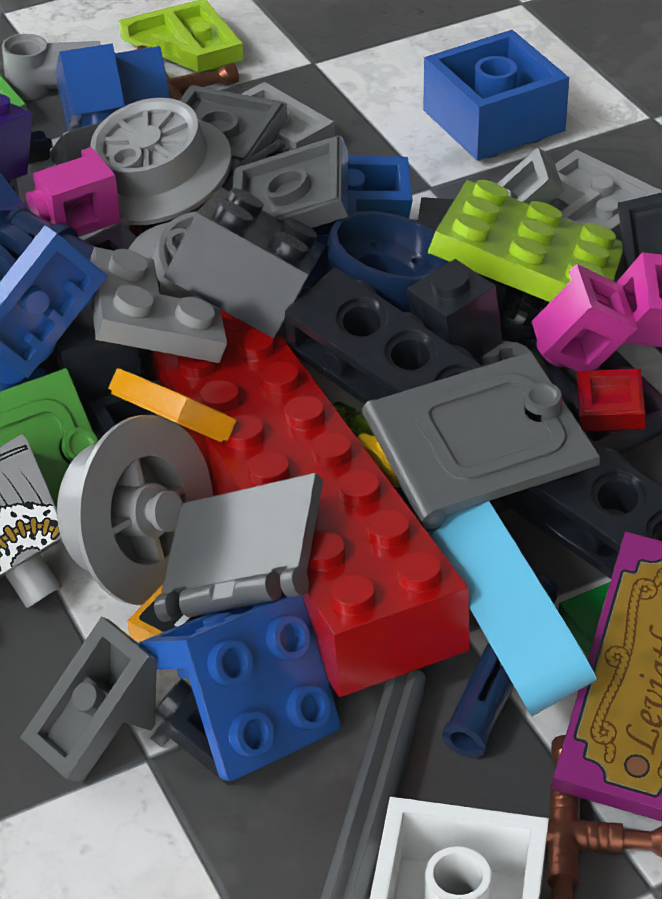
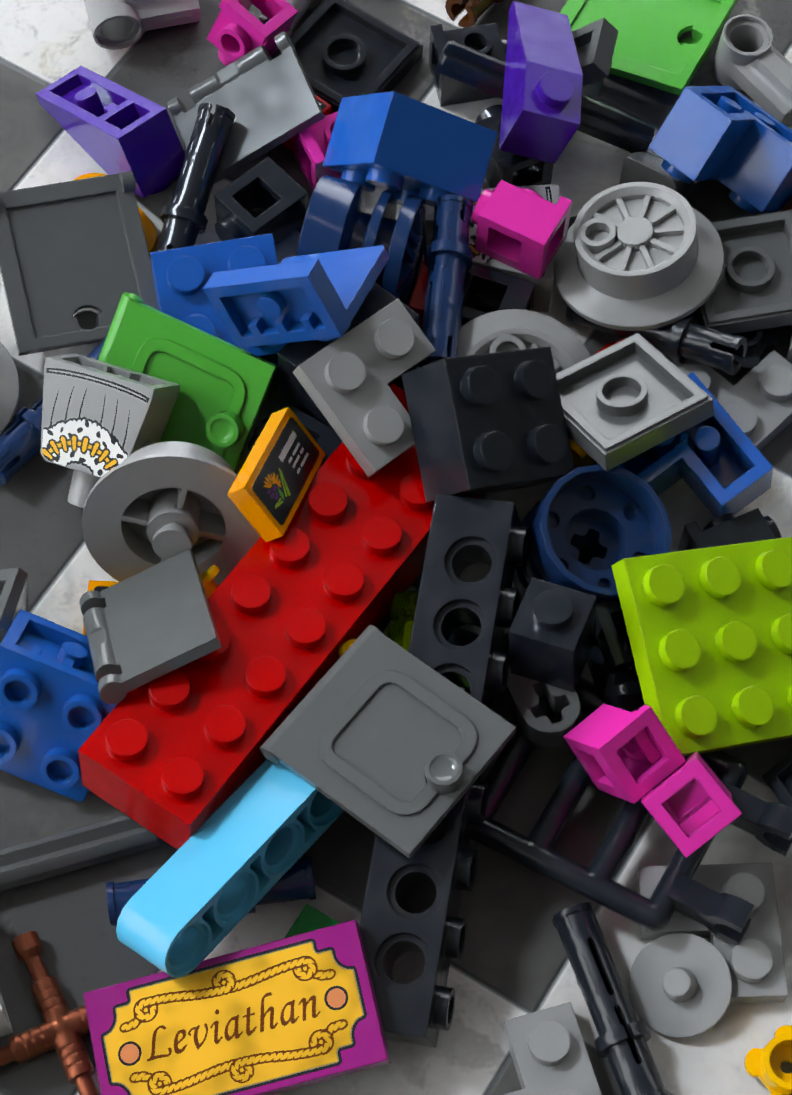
camera: 55 degrees right, 20 degrees up
red tile [577,369,645,431] -> none

